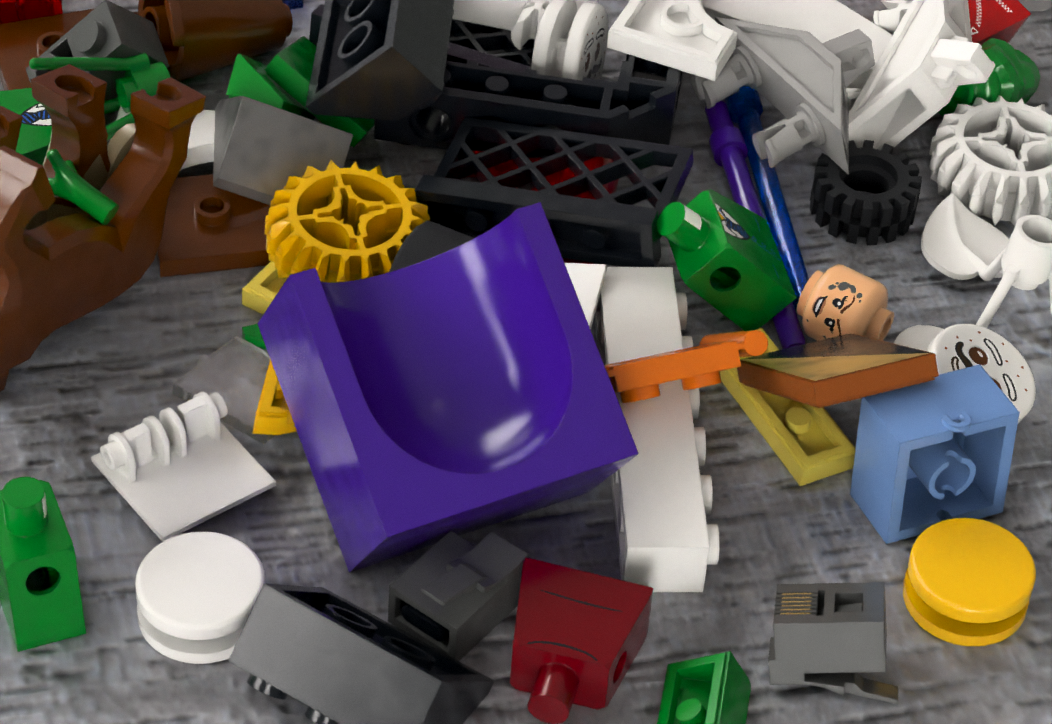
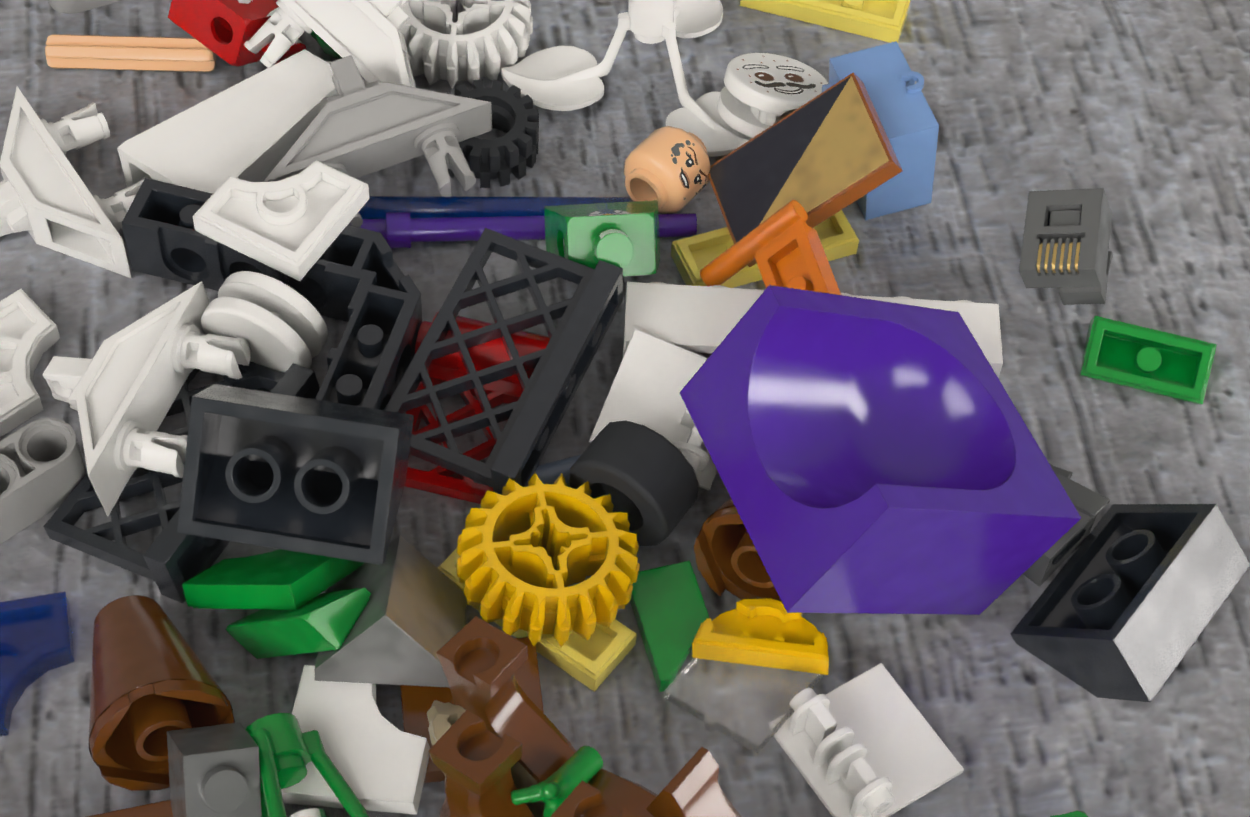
camera: 85 degrees left, 10 degrees up
white head [135,532,266,664] -> none
dark red torso [510,557,653,724] -> none
yellow head [903,518,1036,647] -> none

